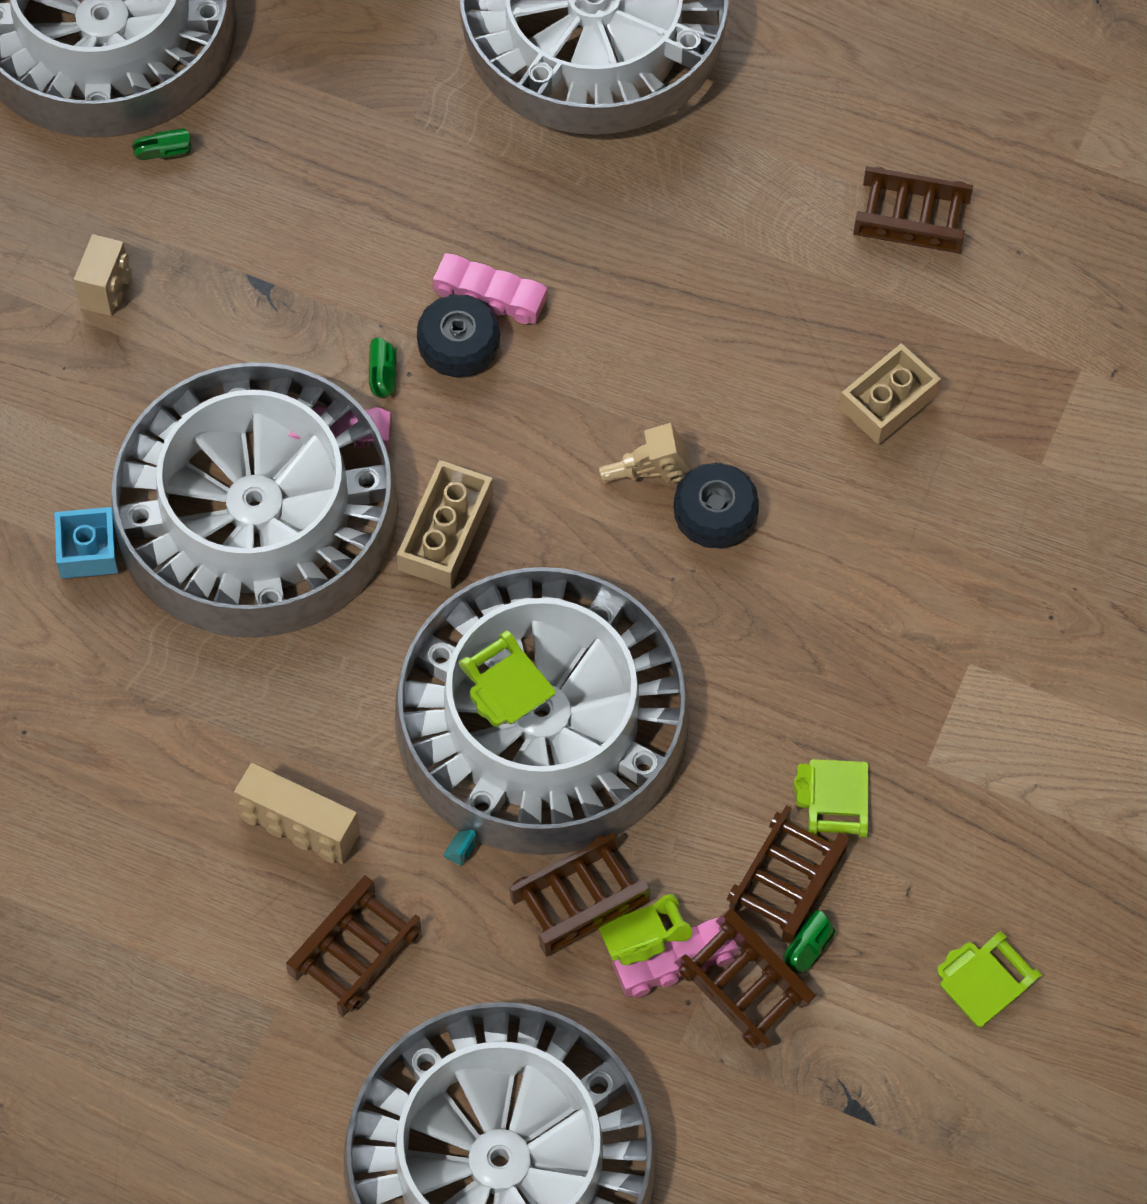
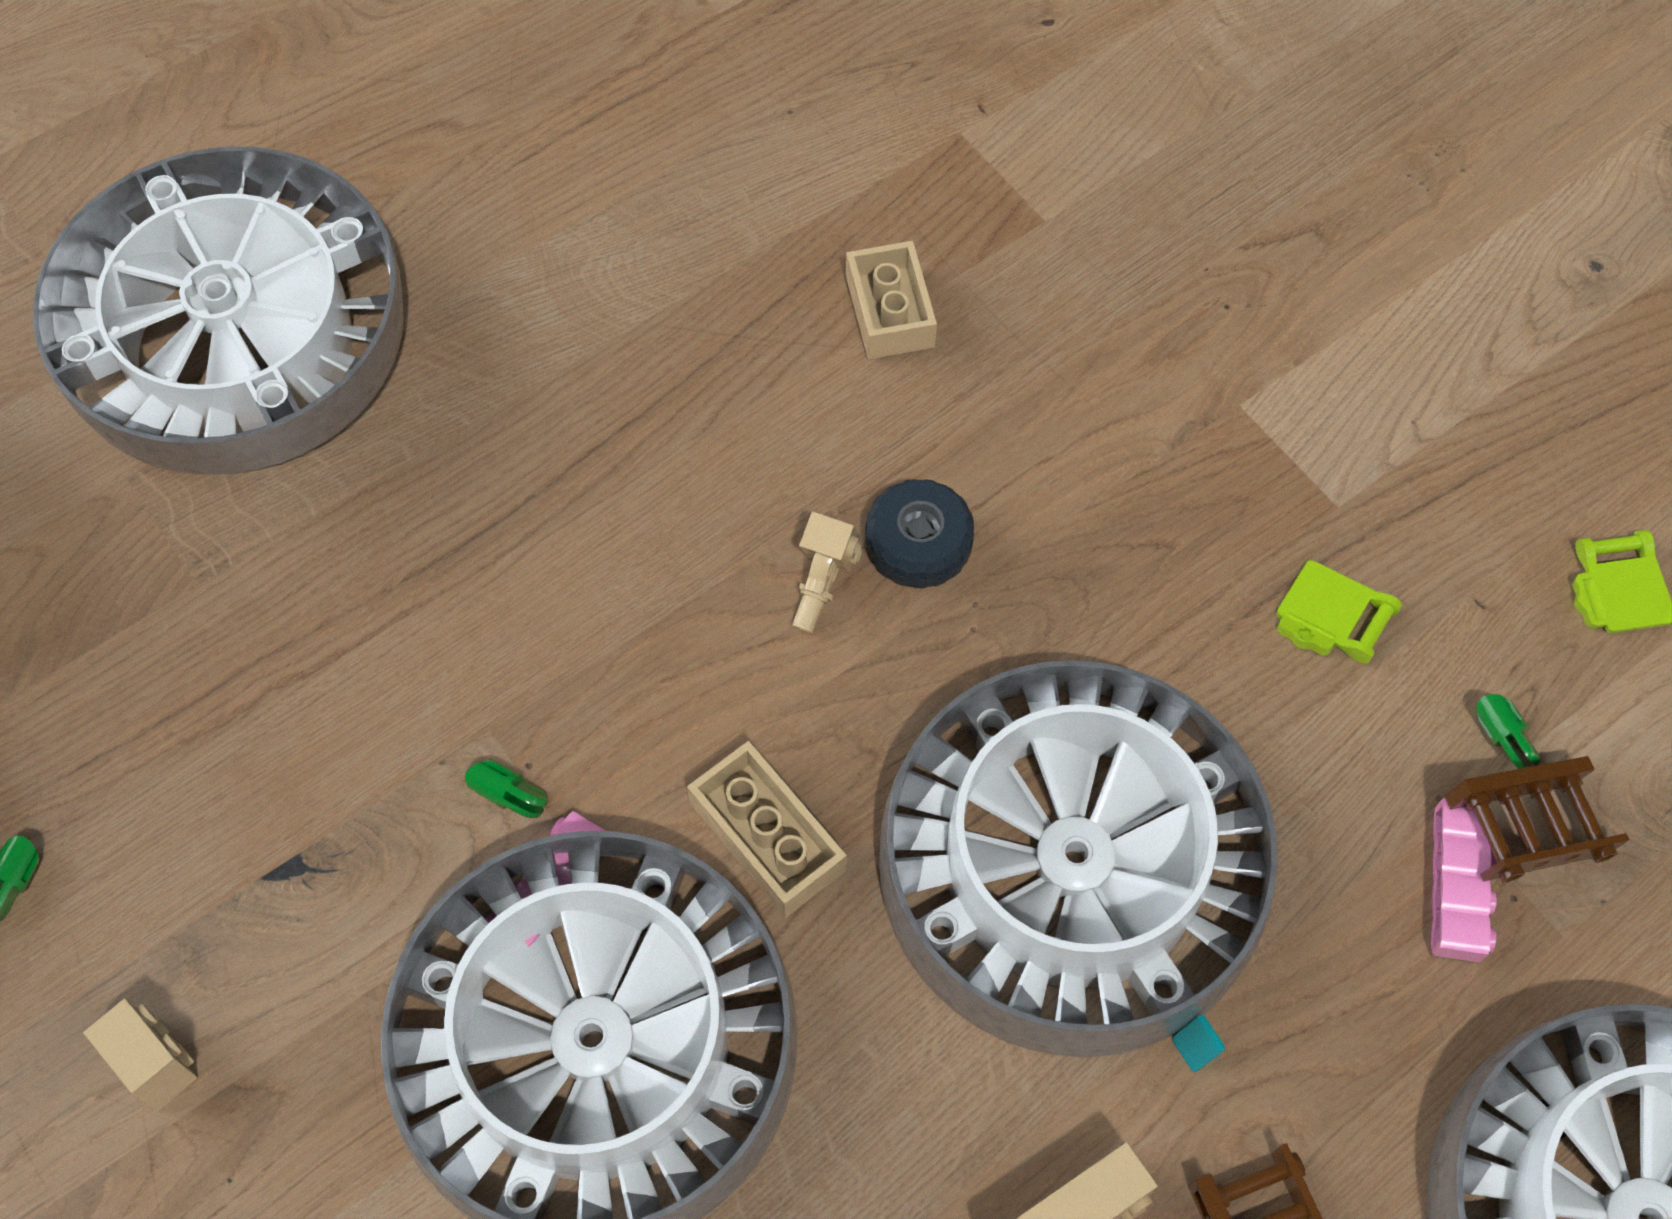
camera: 60 degrees left, 0 degrees up
black wheel [417,294,500,378] -> none
bright pink brick [433,253,548,324] -> none
lime piece [459,630,556,727] -> none
reddish brown fence [509,832,651,957] -> none
lime piece [599,894,693,965] -> none
reddish brown fence [727,805,850,945] -> none
reddish brown fence [853,166,973,254] -> none

